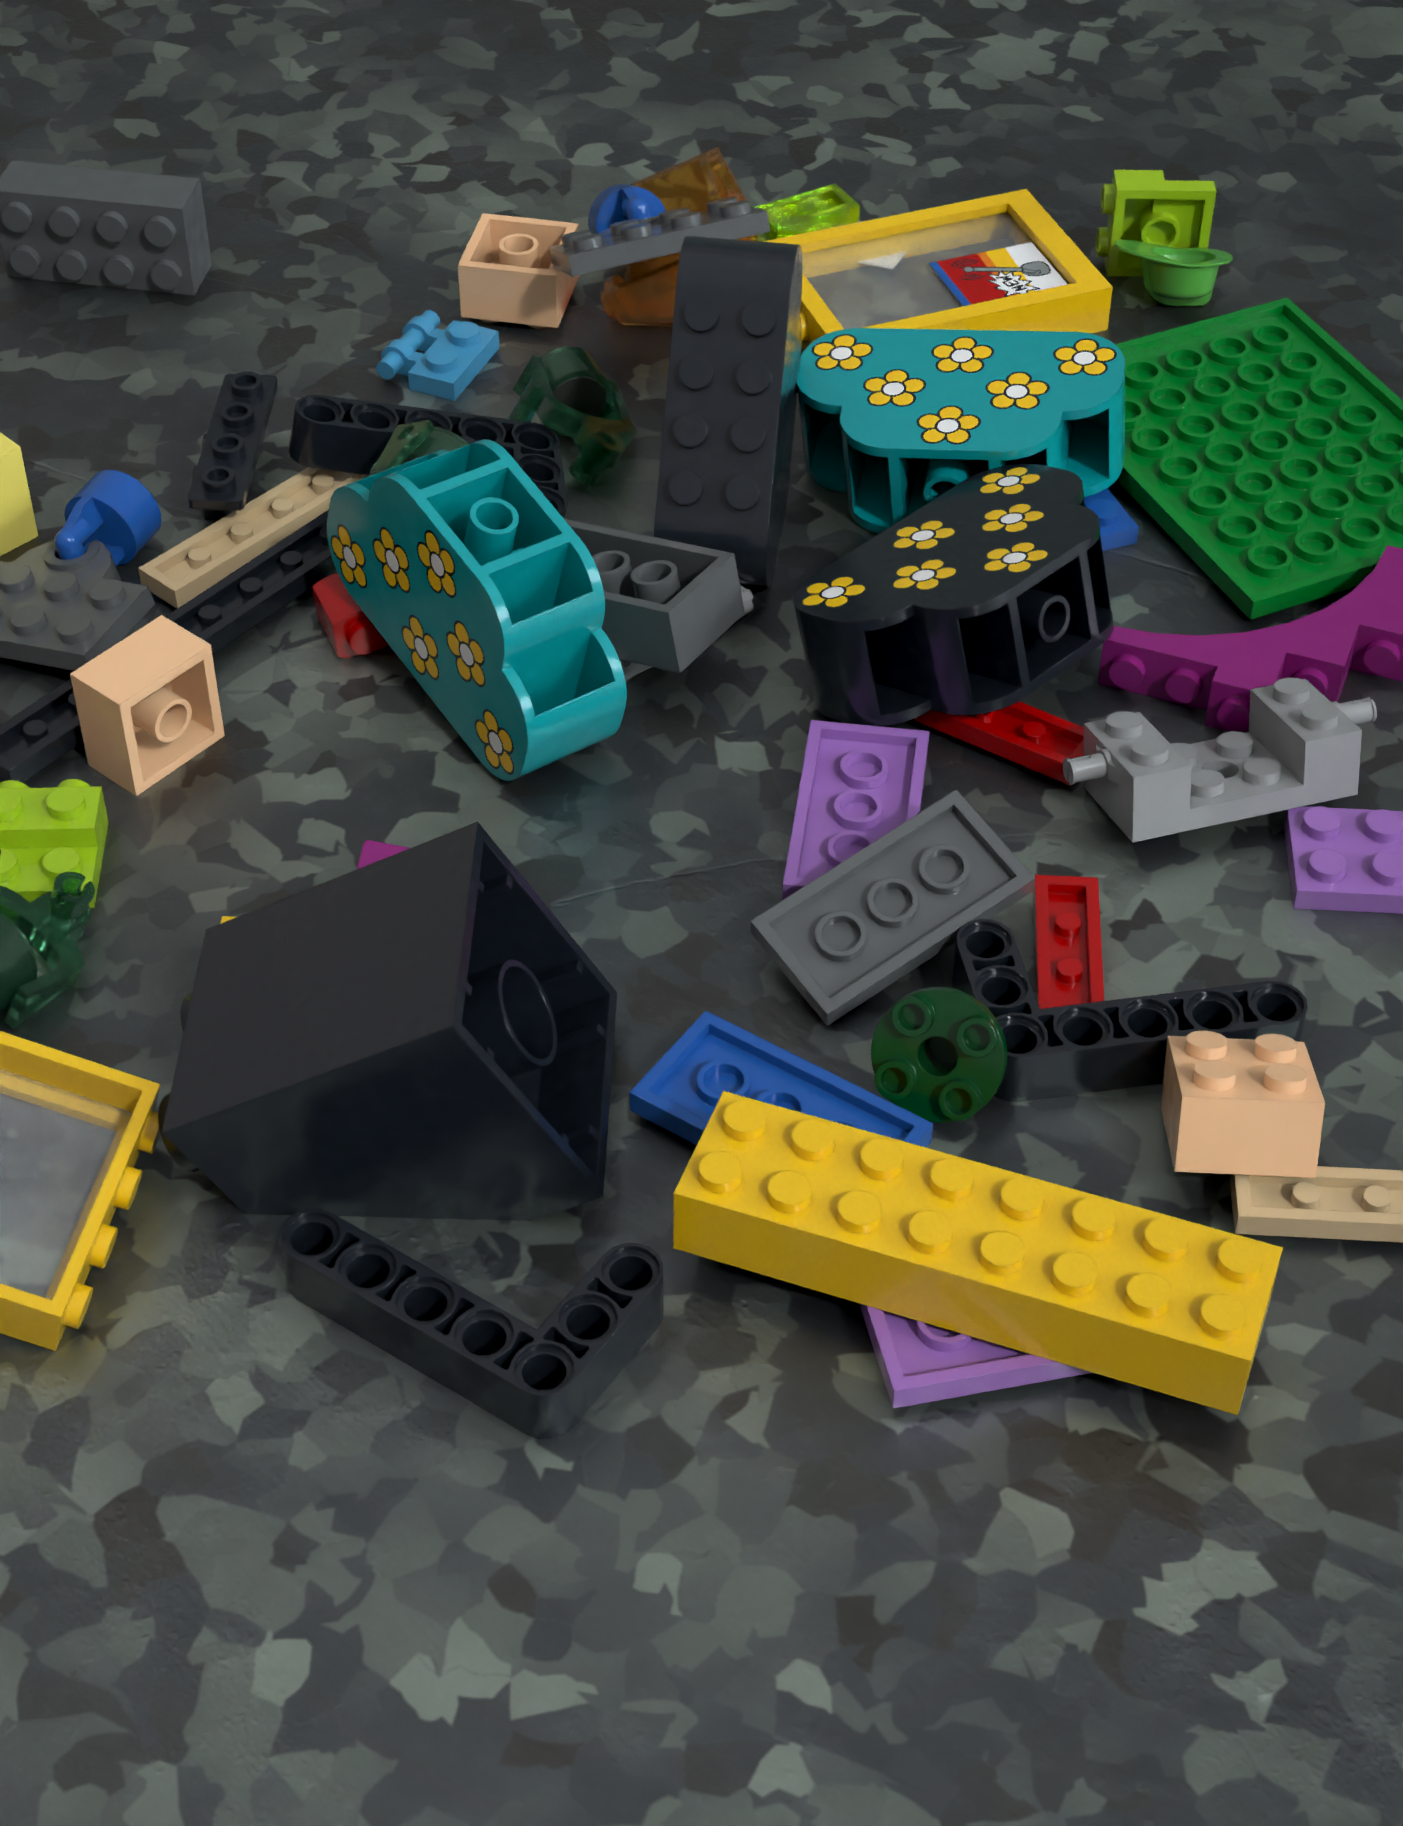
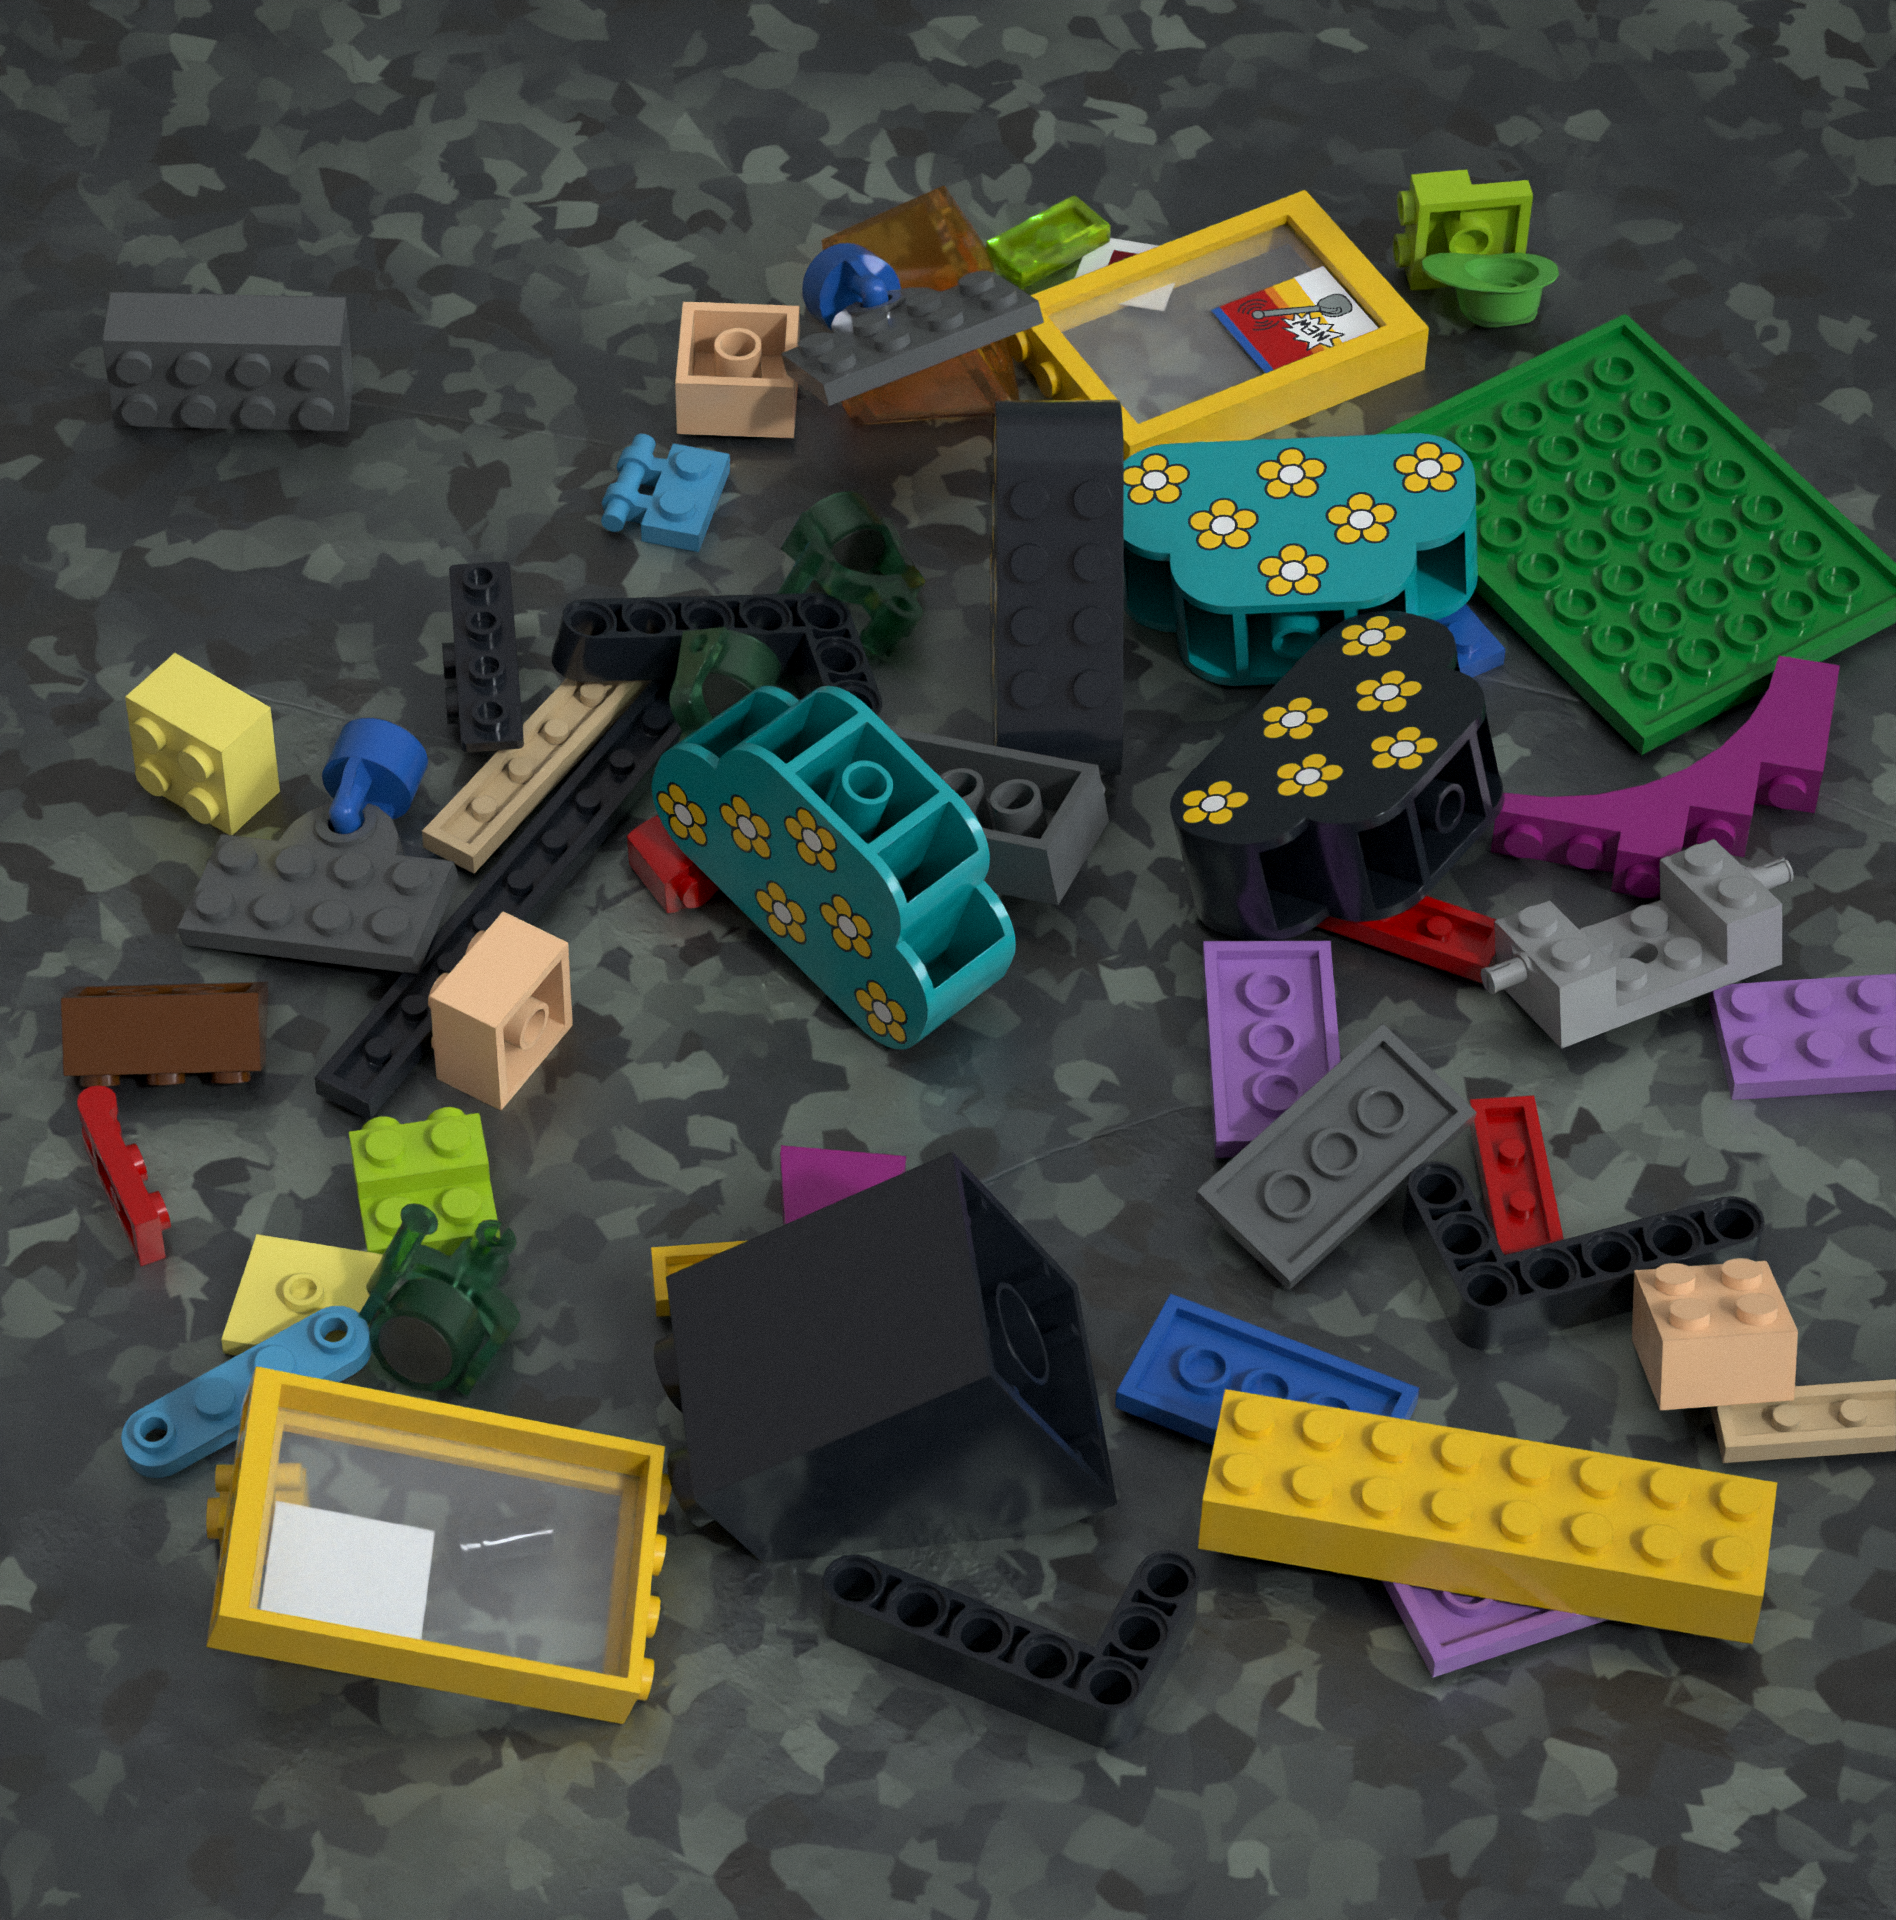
camera: 10 degrees left, 5 degrees up
dark green plate [871,987,1008,1123] -> none

